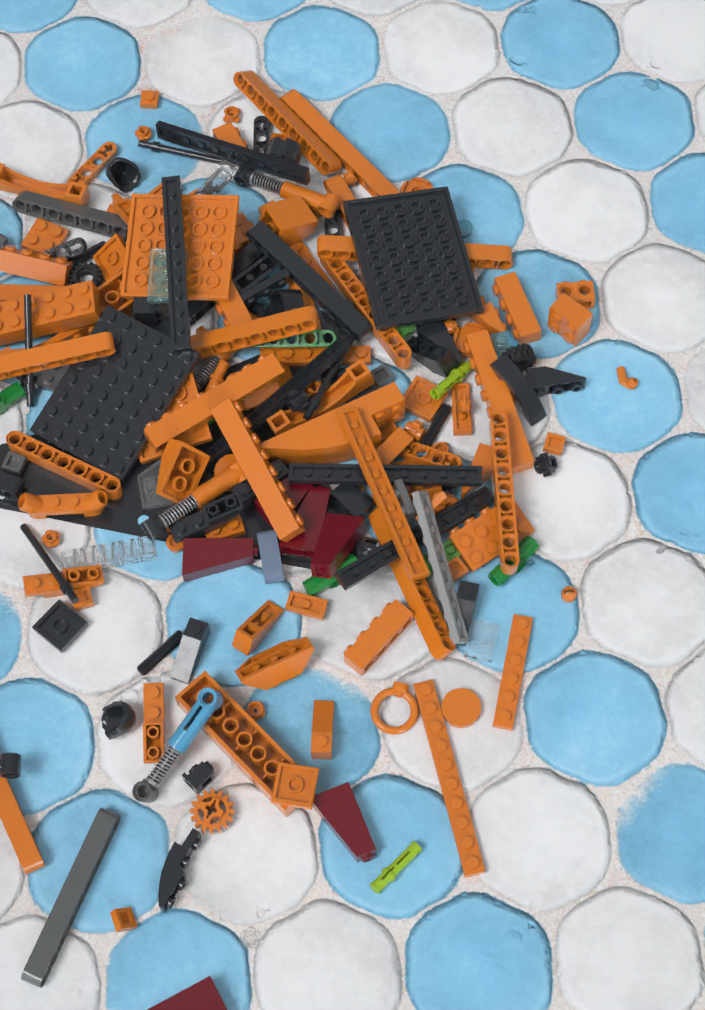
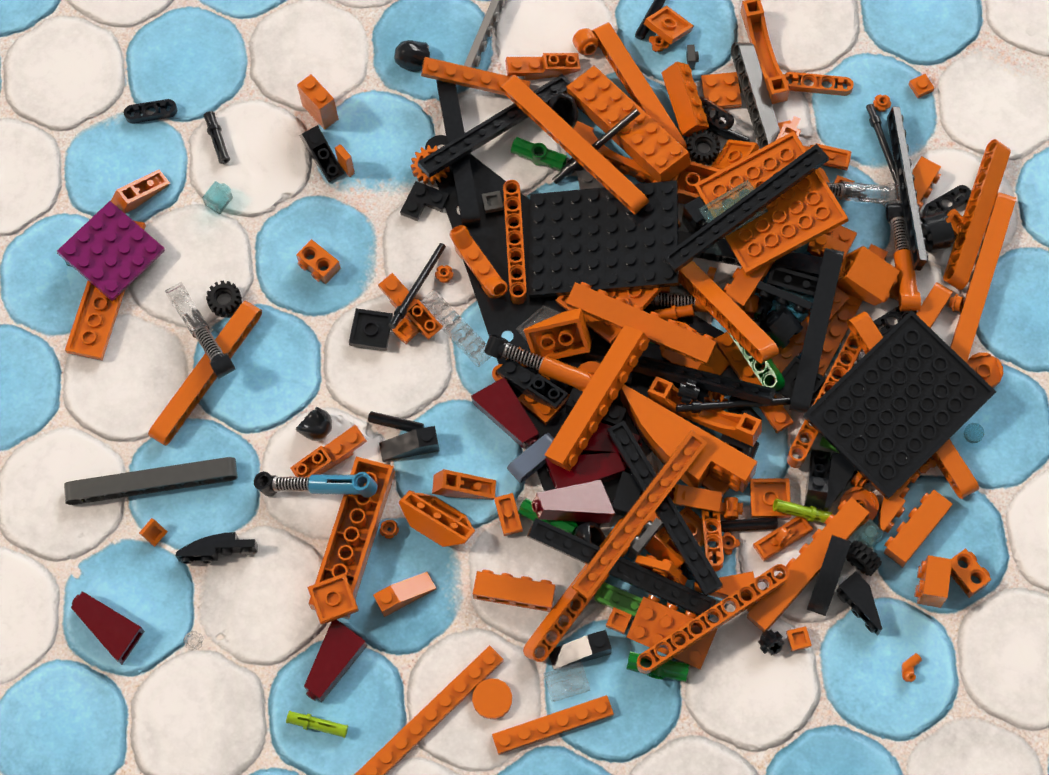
camera: 60 degrees right, 5 degrees up
black hair [106,157,141,193] -> none
black brick [182,761,215,794] -> none
orange gear [189,789,235,835] -> none
orange plate [223,106,241,123] -> none
orange piece [370,682,418,735] -> none
dark grey plate [371,364,394,388] -> none
light grey plate [412,491,470,645] -> none
orange hinge [561,586,577,603] -> none

